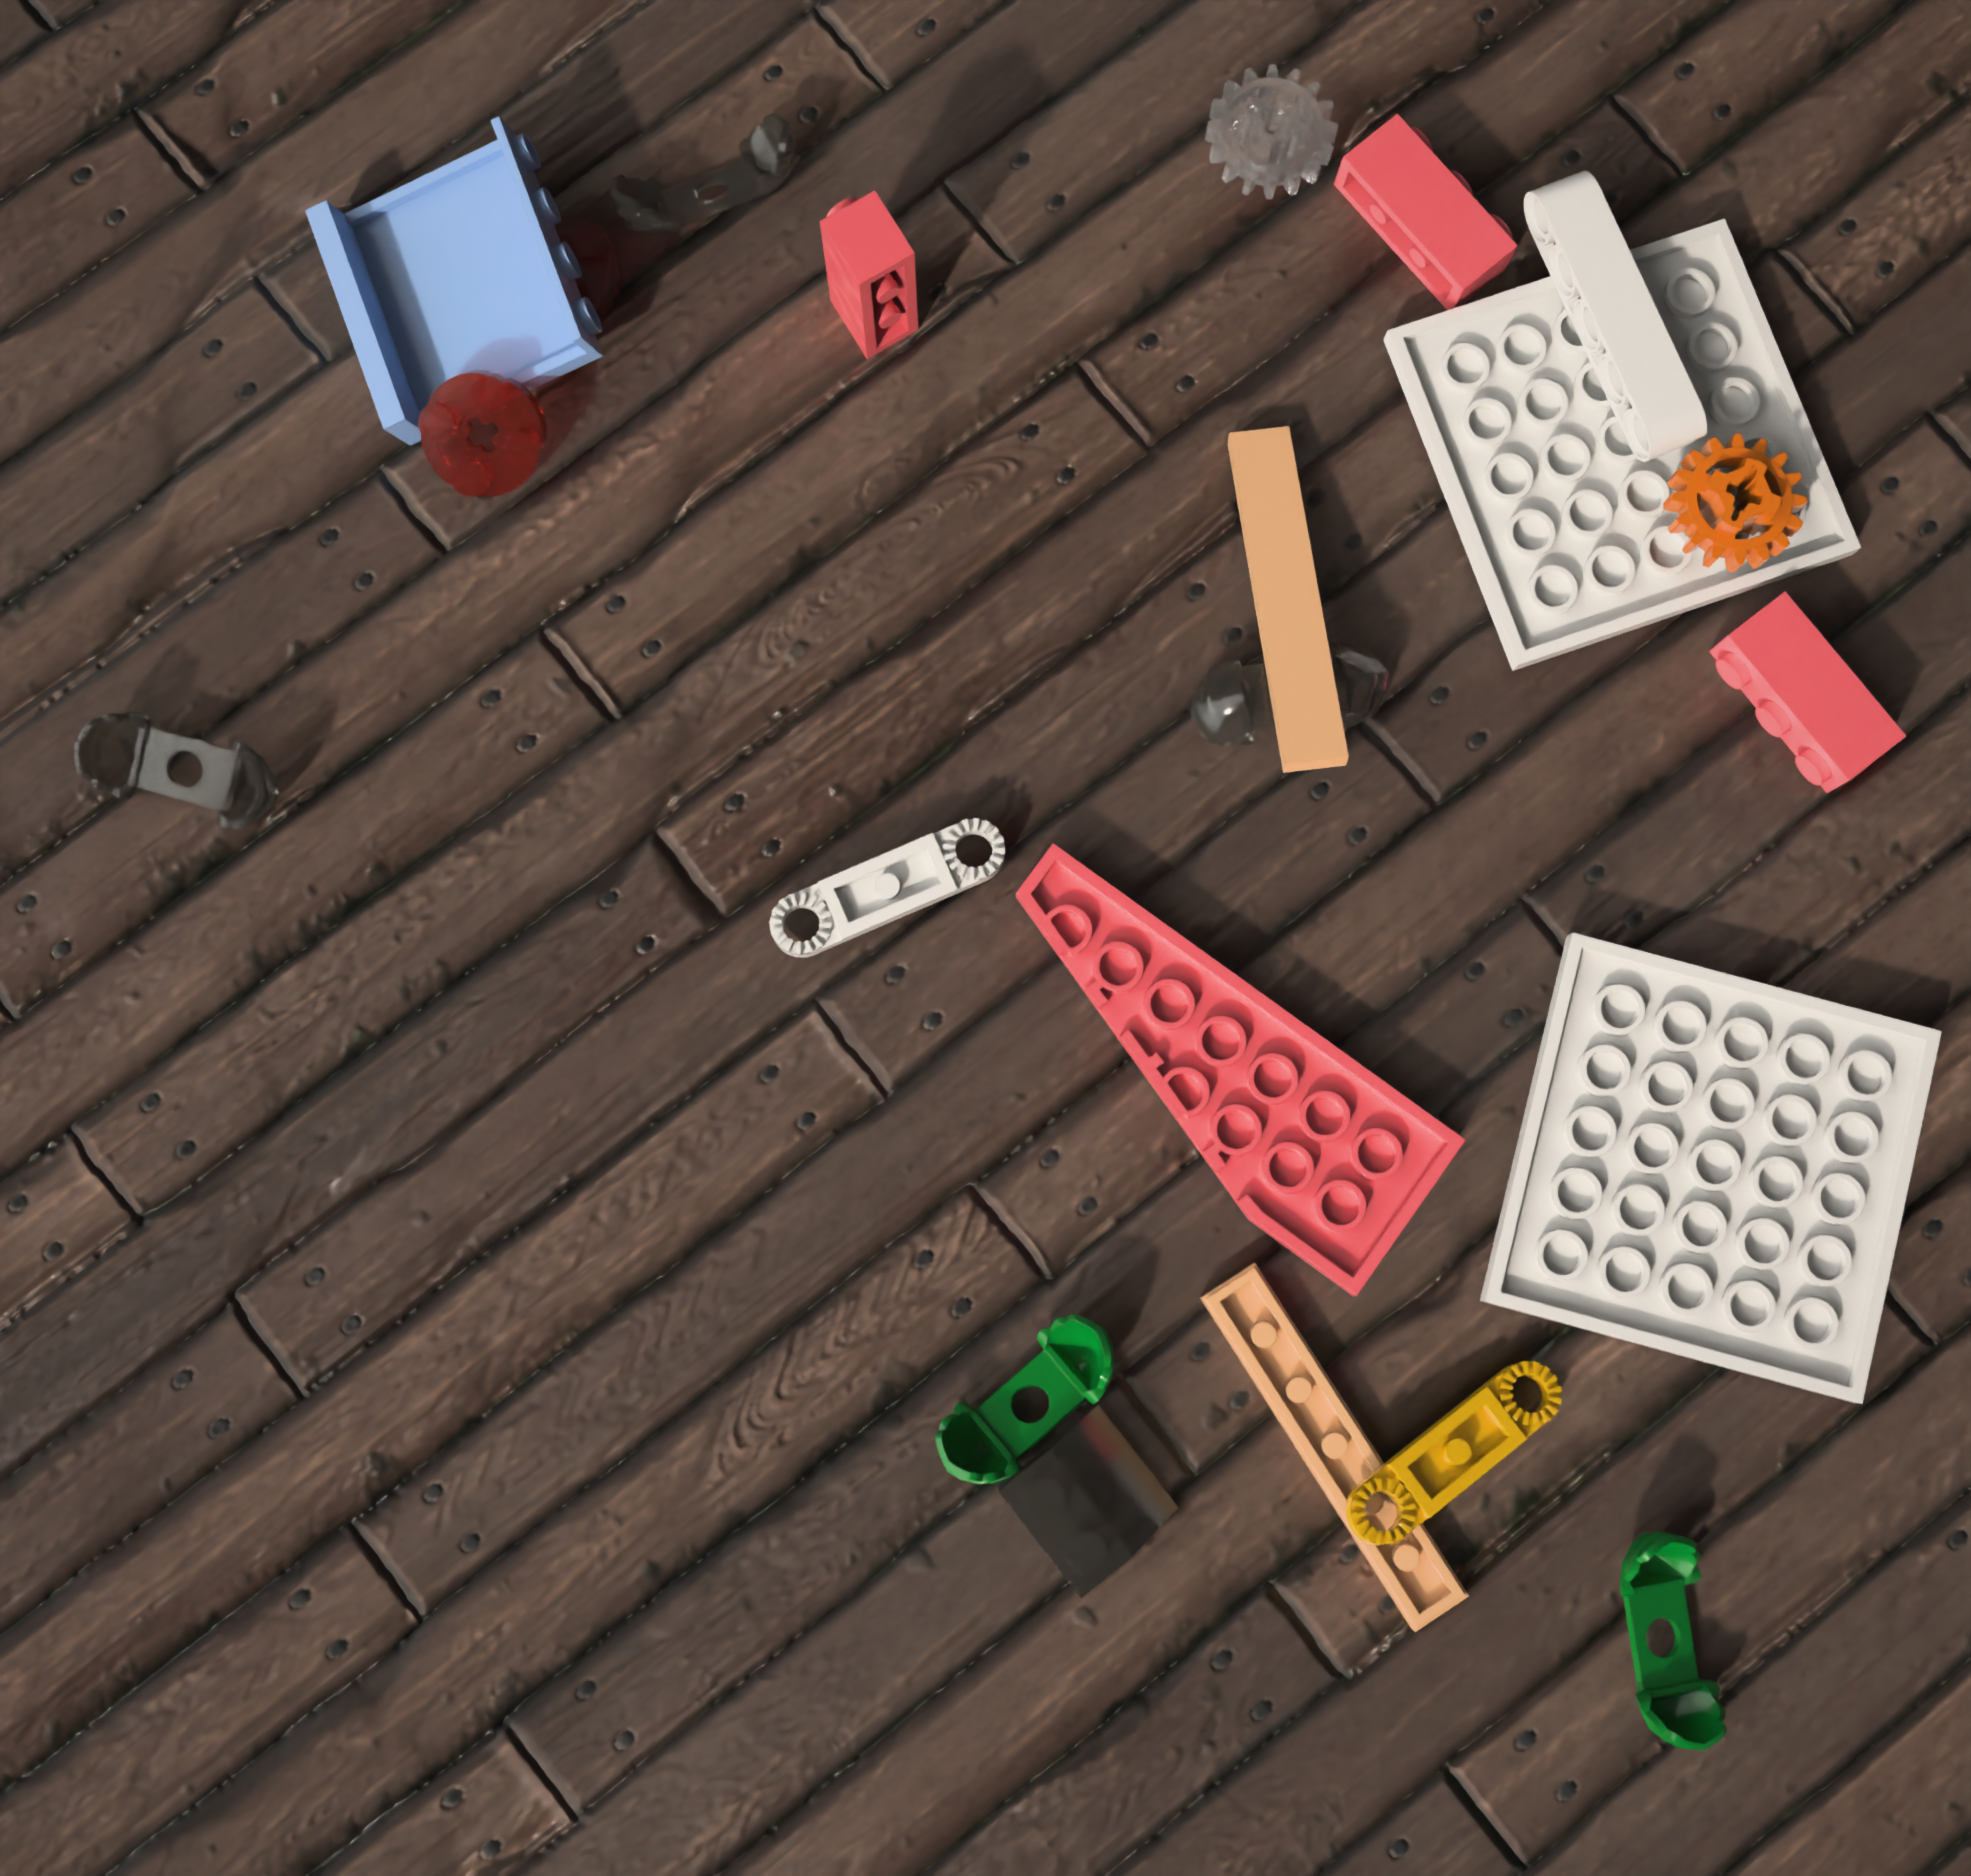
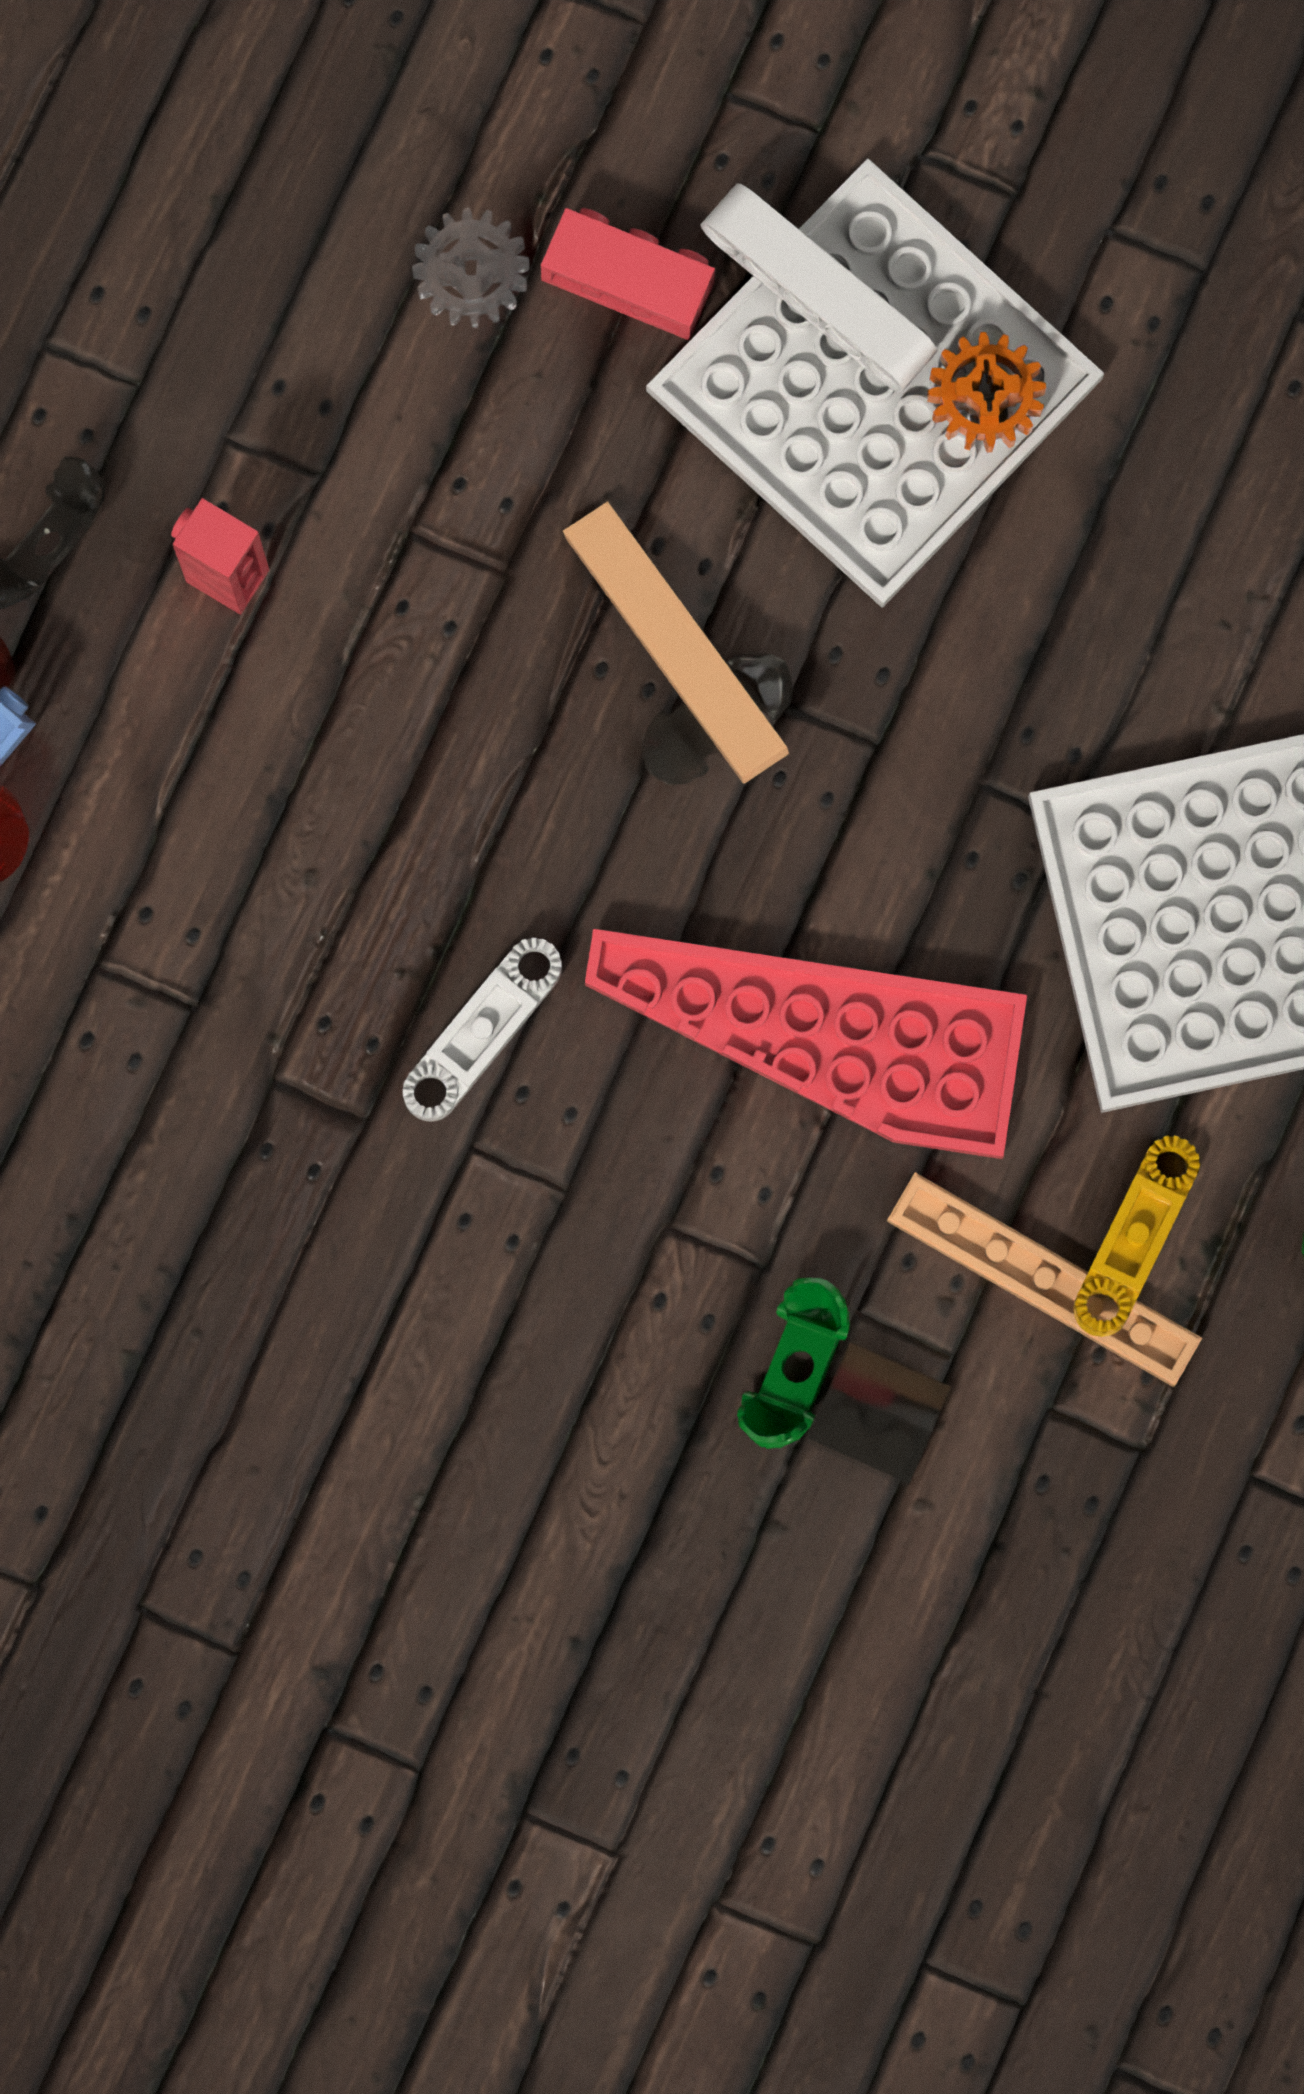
camera: 25 degrees left, 0 degrees up
coral brick [1709,591,1906,793] -> none

